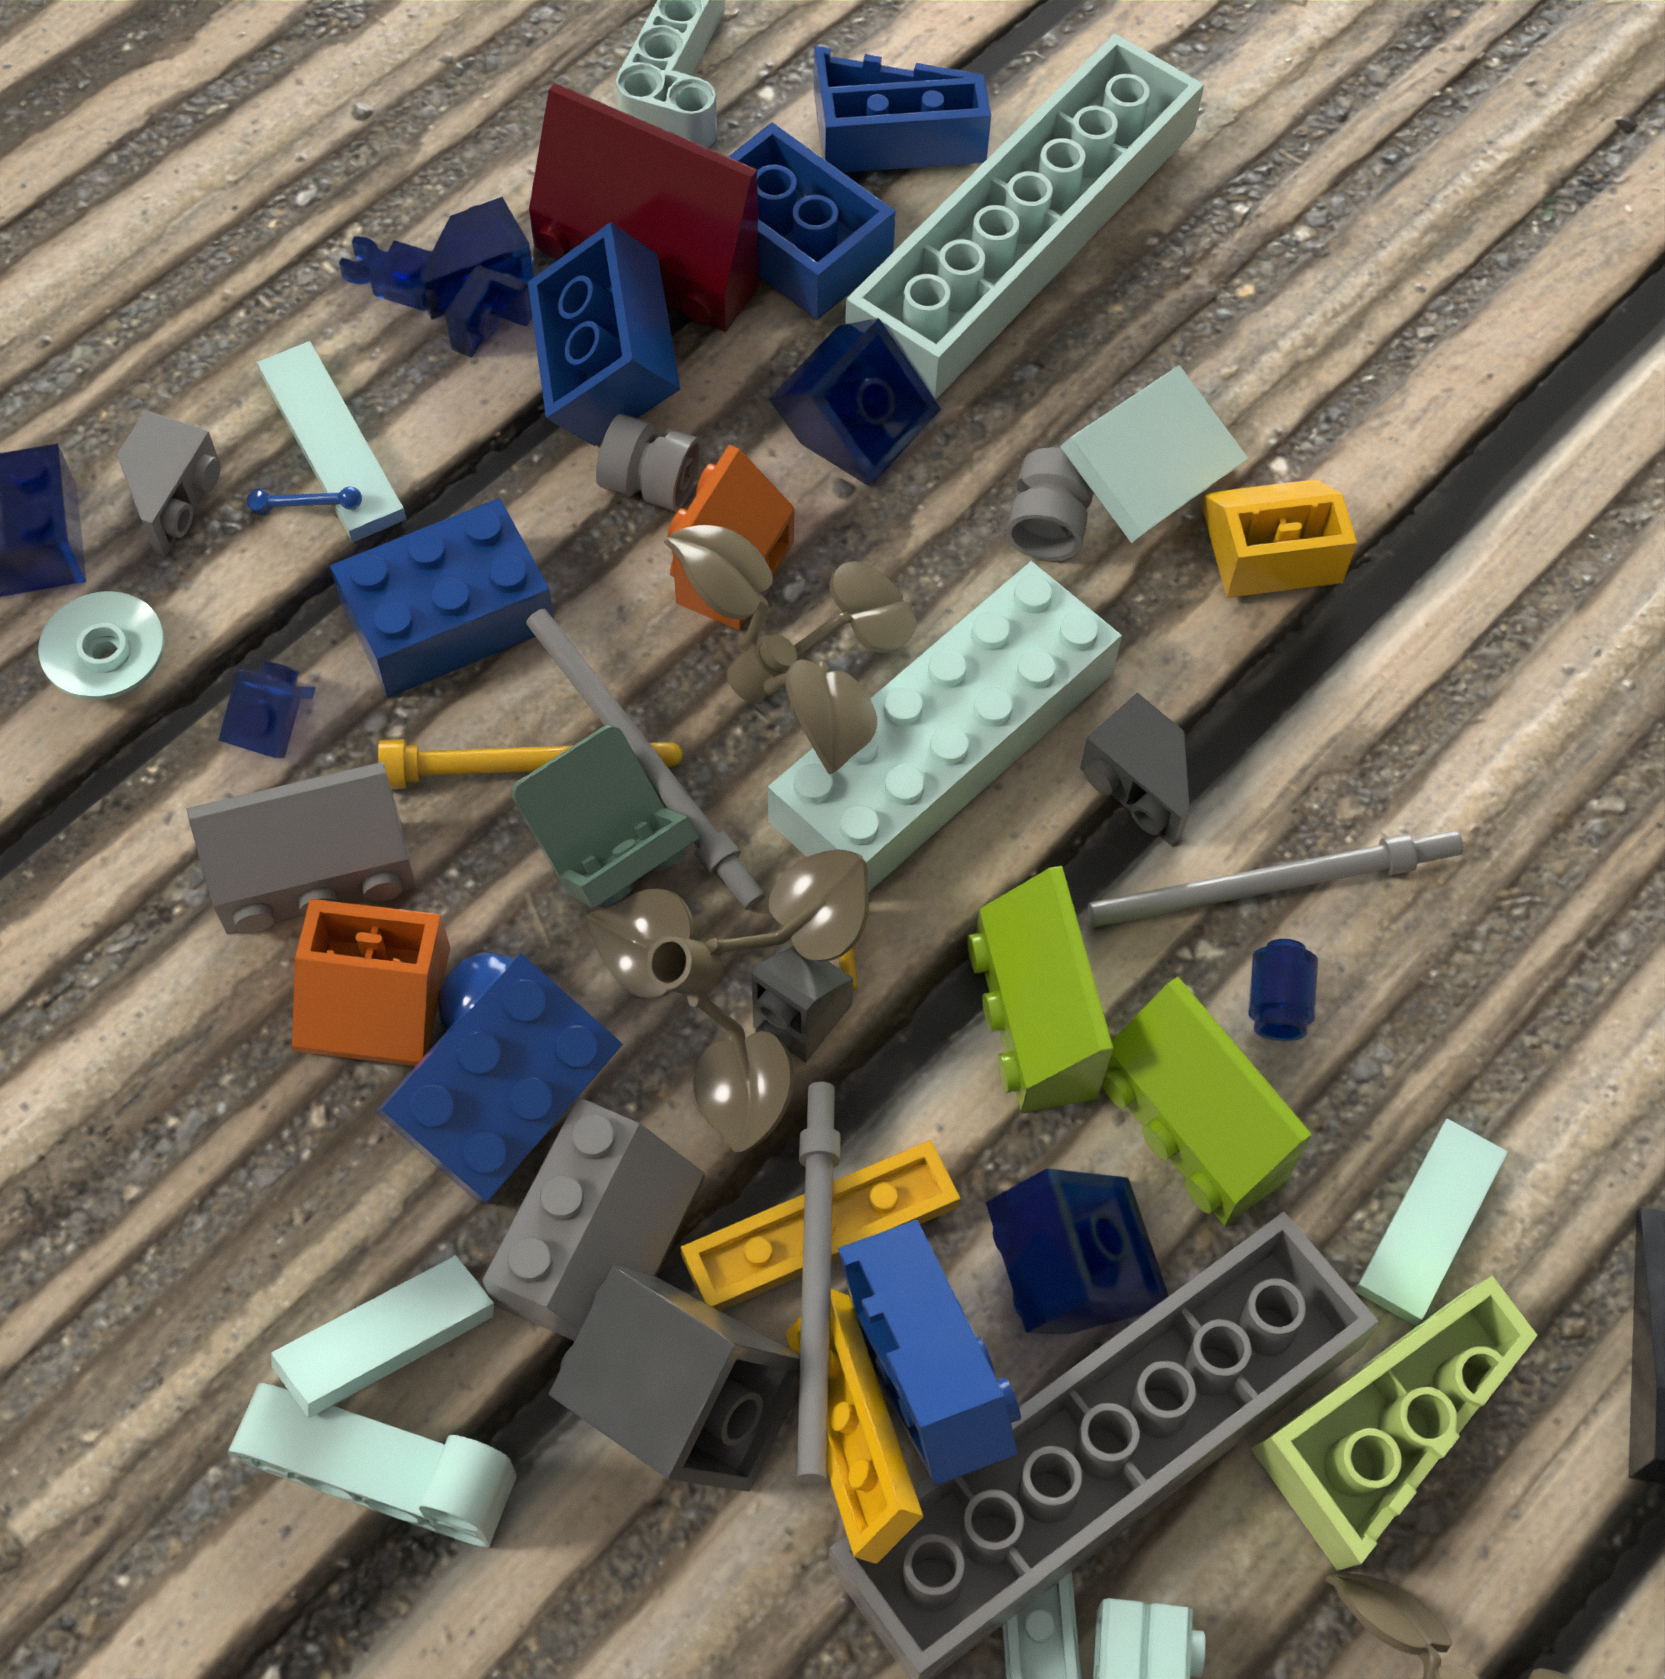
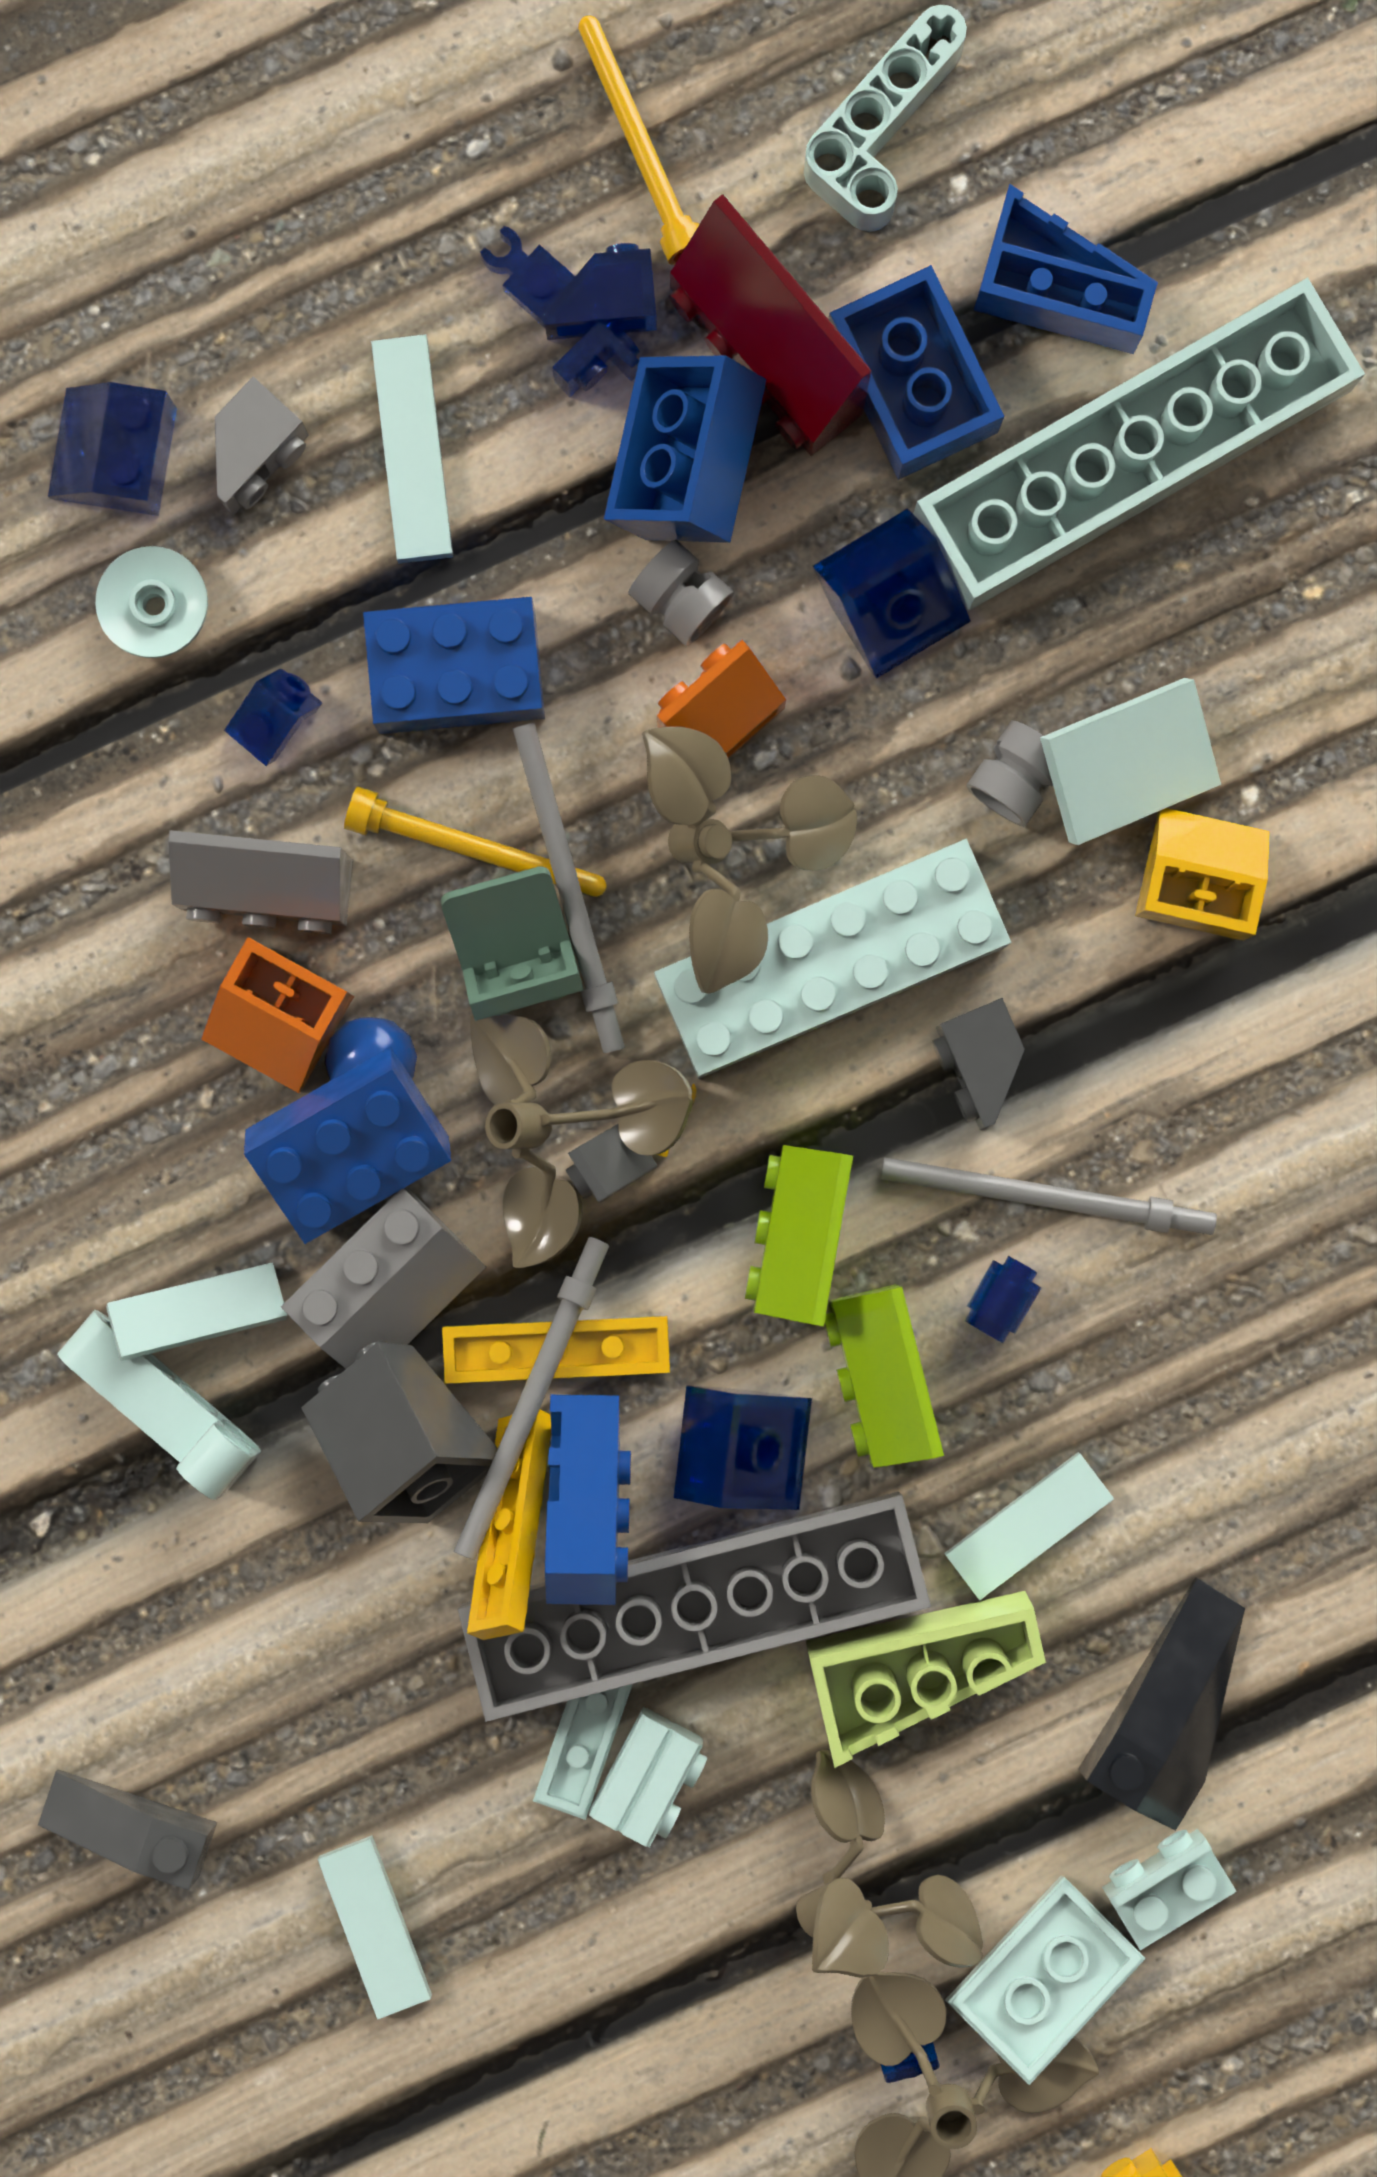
camera: 25 degrees right, 25 degrees up
blue hinge [247,486,362,515] -> none
none -> yellow piece [578,15,699,265]

